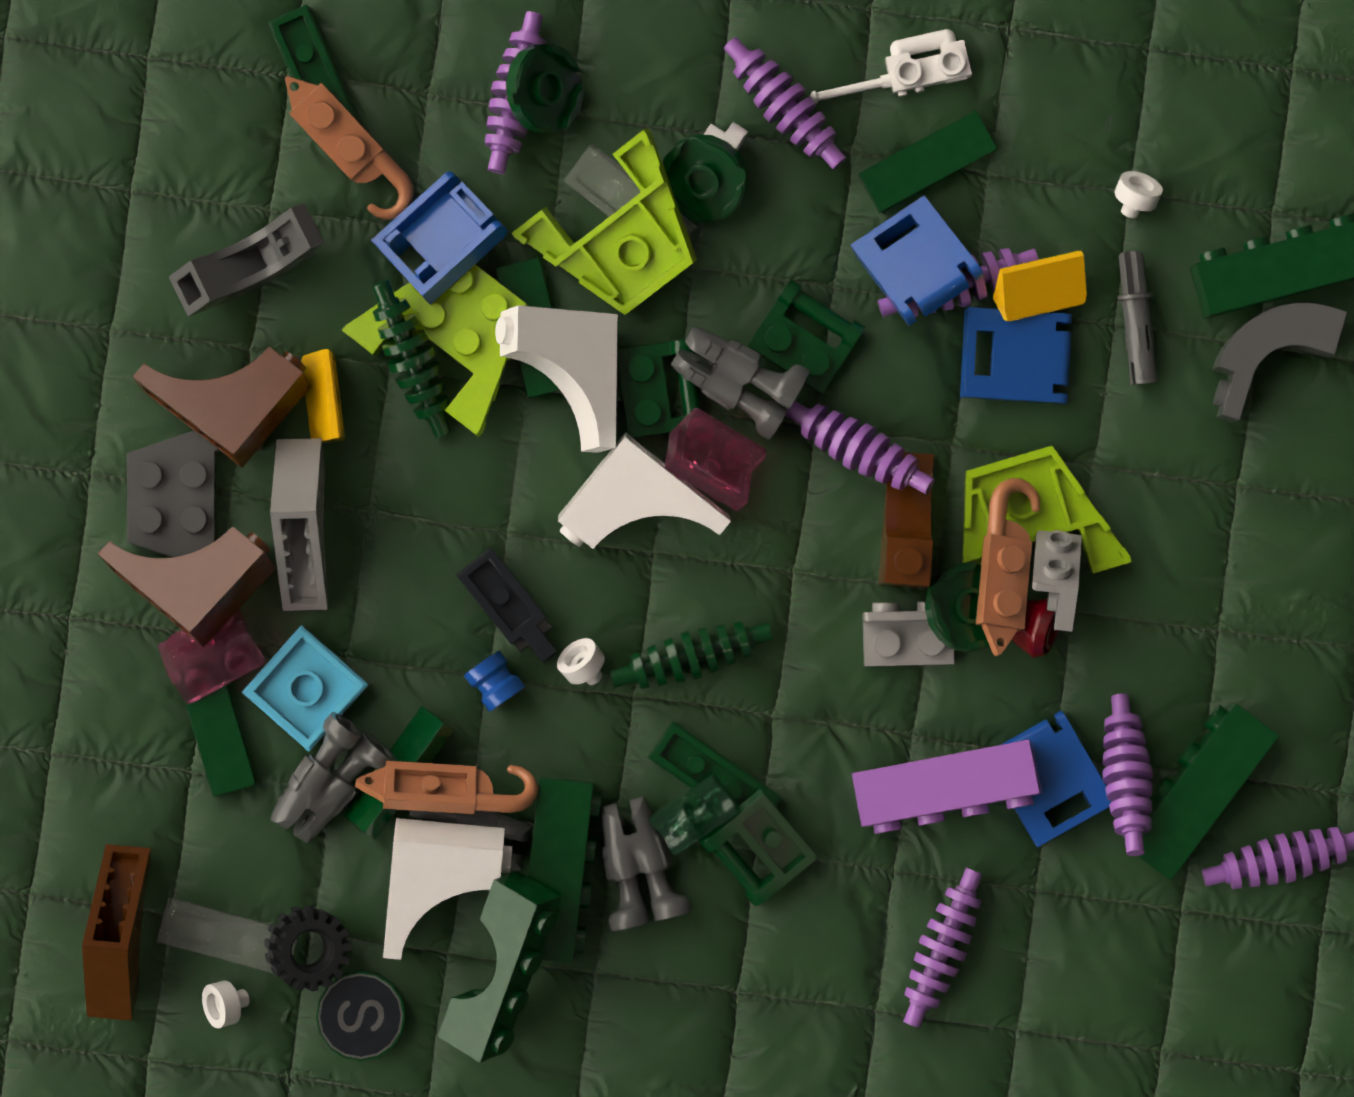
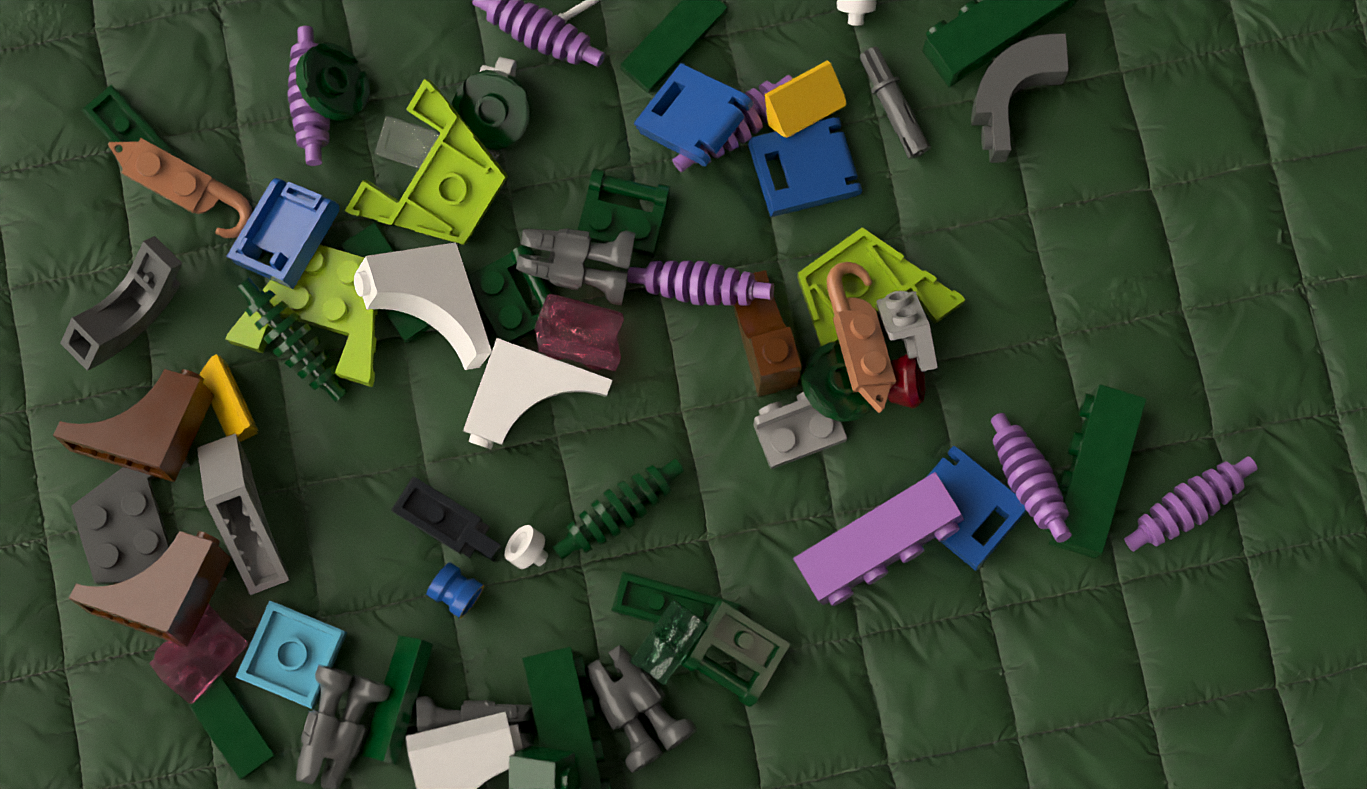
camera: 20 degrees left, 10 degrees down
nougat plate [355,761,538,814] -> none
medium lavender piece [903,867,983,1028] -> none

